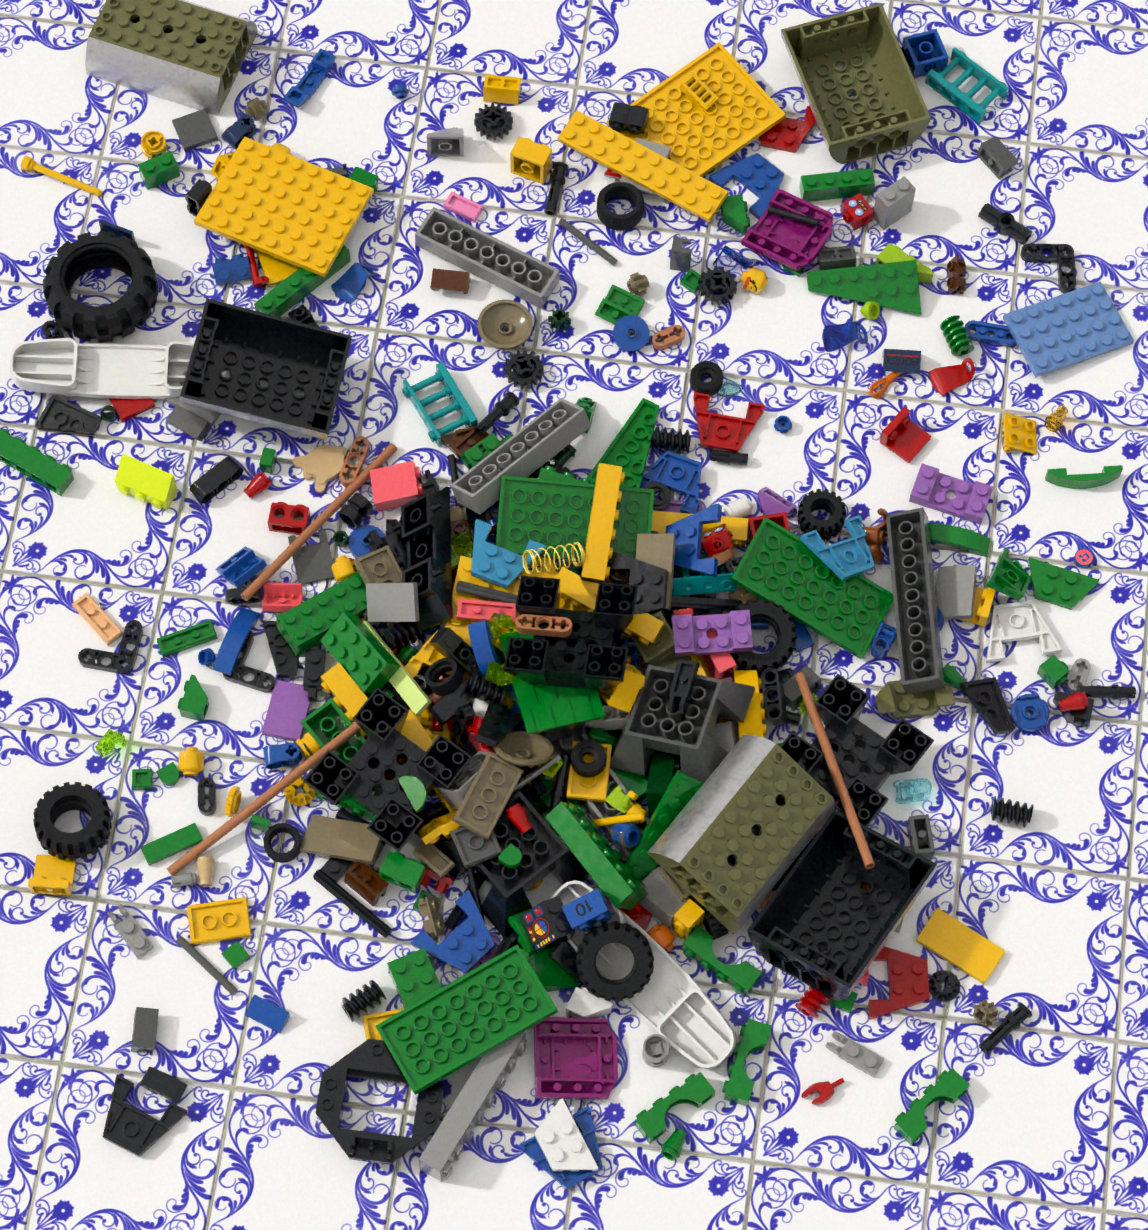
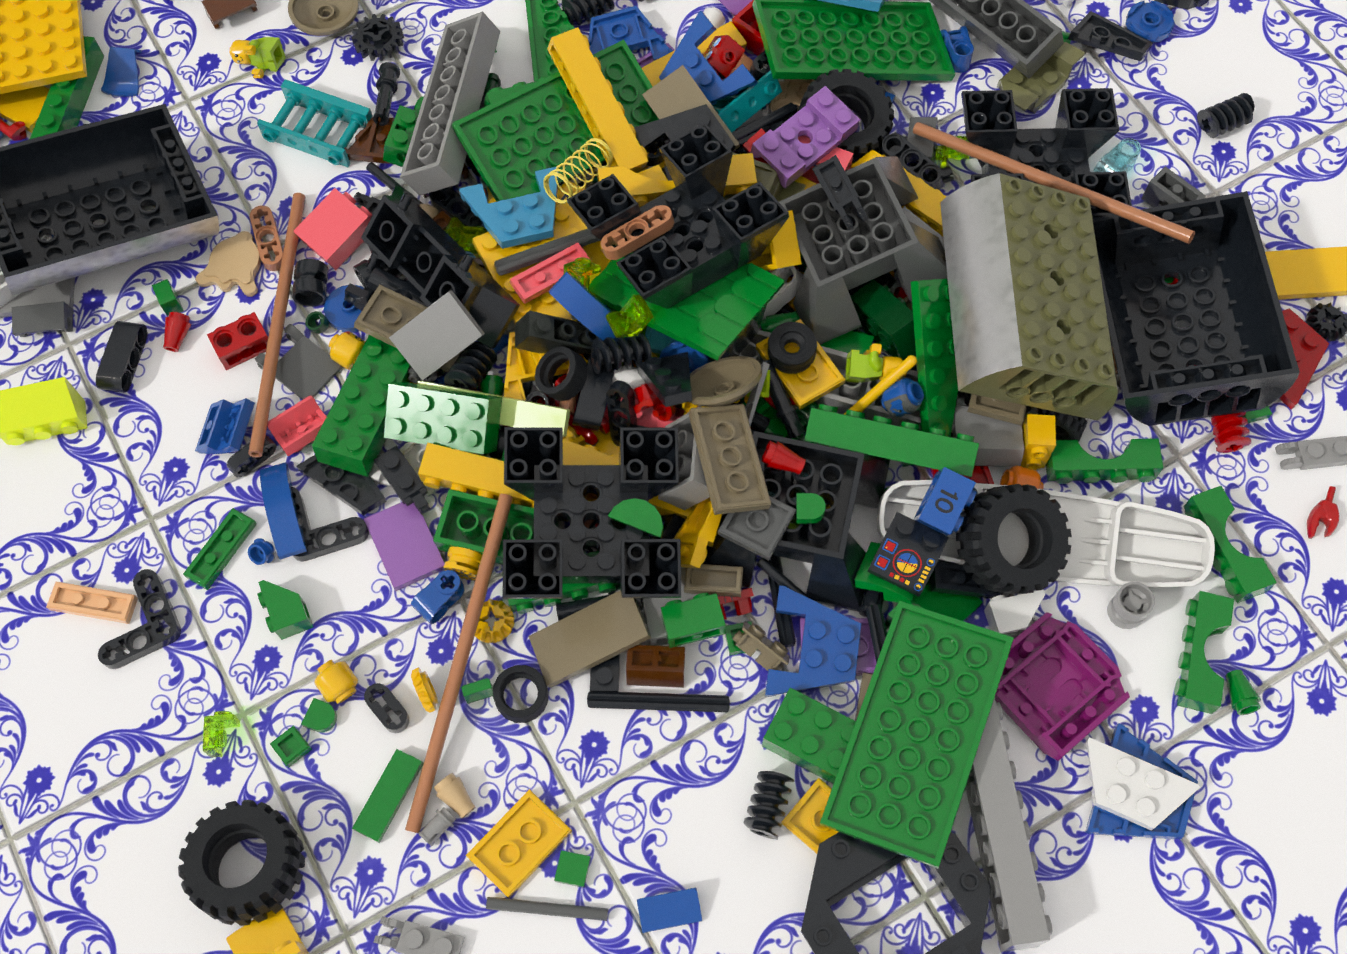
camera: 35 degrees left, 0 degrees up
none -> lime piece [229,37,286,79]

